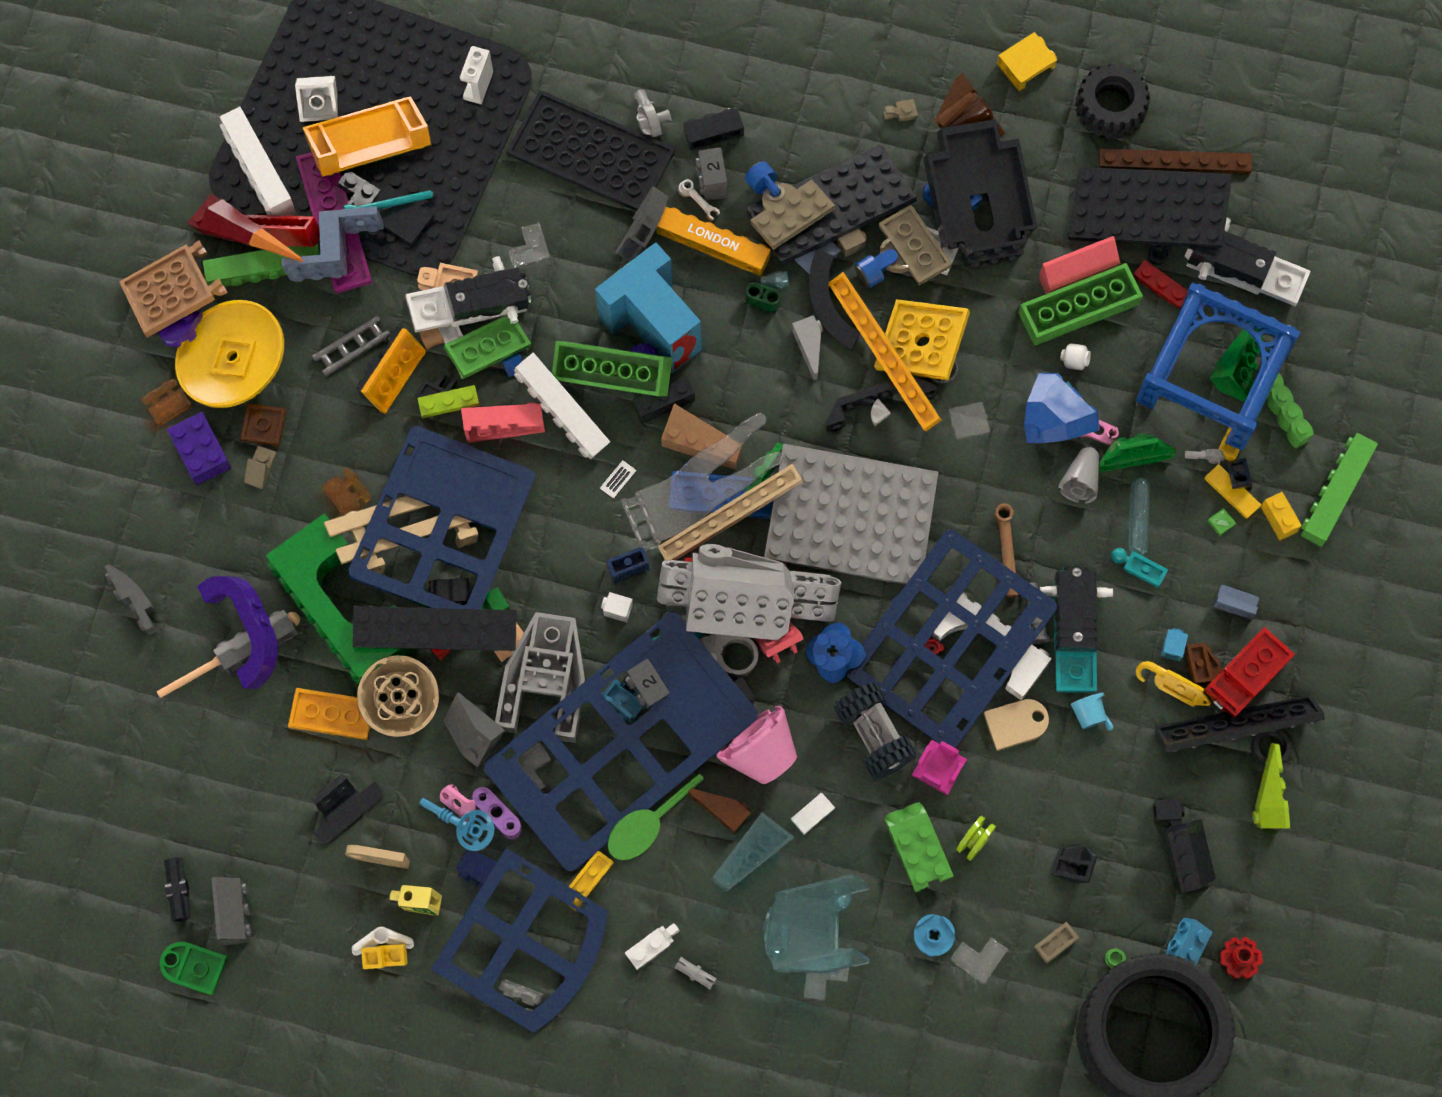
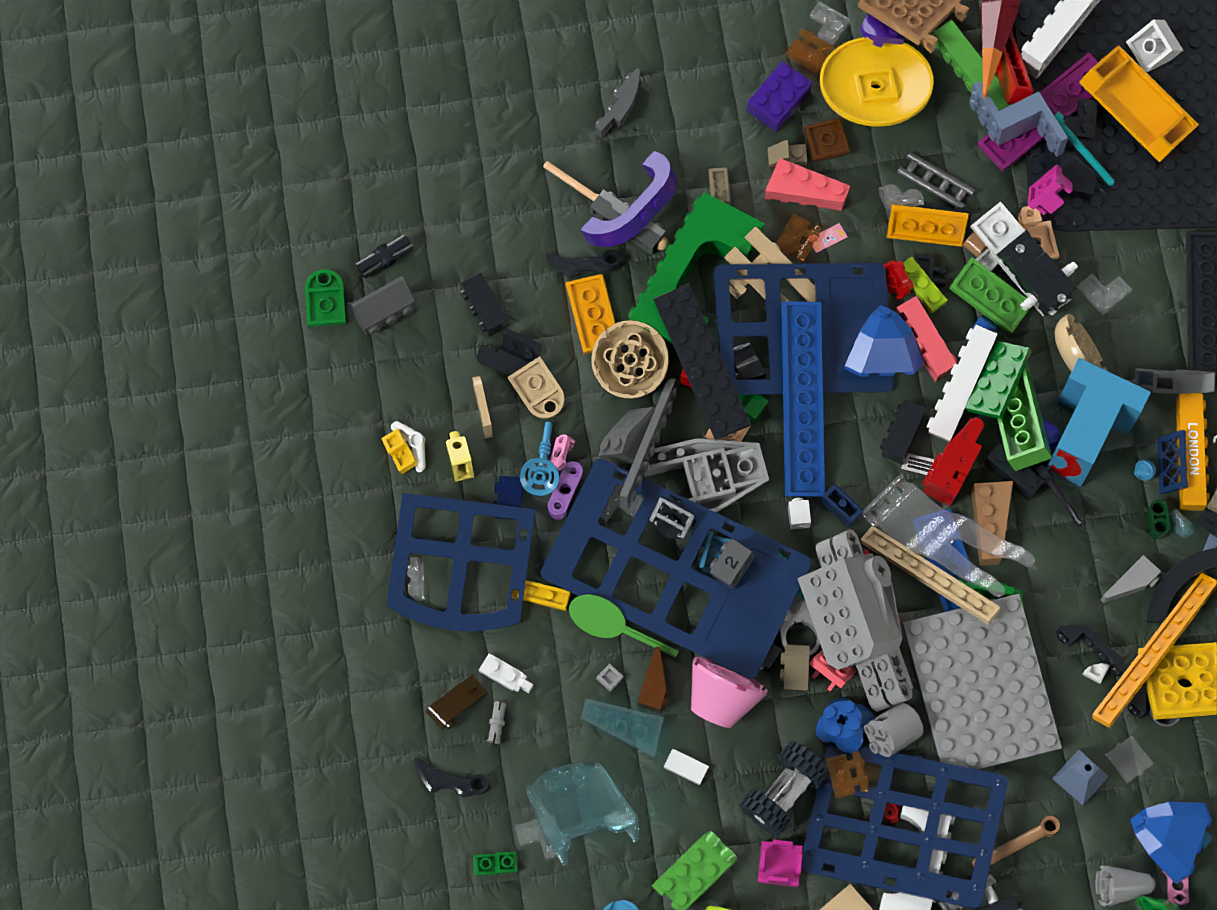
camera: 65 degrees right, 0 degrees up
none -> black piece [414,757,489,798]
none -> dark brown door [426,675,487,730]
none -> black brick [459,272,509,337]
none -> green slope [473,852,517,876]
none -> tan tile [507,356,565,419]
none -> black piece [546,249,621,279]
none -> light grey tile [596,664,624,692]
none -> dark grey plate [620,378,678,509]
none -> black slope [649,496,696,539]
none -> dark tan plate [708,167,731,205]
none -> coral wedge [764,158,850,211]
none -> dark tan brick [780,645,810,690]
none -> blue plate [781,301,825,497]
none -> bright pink sticker [808,223,848,253]
none -> clear plate [809,2,851,45]
none -> clear orange plate [826,751,869,799]
none -> blue brick [844,305,924,377]
none -> light grey cylinder [864,703,923,757]
none -> clear plate [879,184,924,209]
none -> black brick [880,399,926,465]
none -> red plate [883,261,914,299]
none -> red piece [922,417,985,506]
none -> plate [965,340,1032,419]
none -> dark pink panel [1028,164,1073,215]
none -> black piece [1035,464,1082,527]
none -> sand blue slope [1052,749,1109,806]
none -> tan brick [1054,314,1107,372]
none -> dark azure piece [1134,459,1156,481]
none -> dark blue window [1158,430,1188,494]

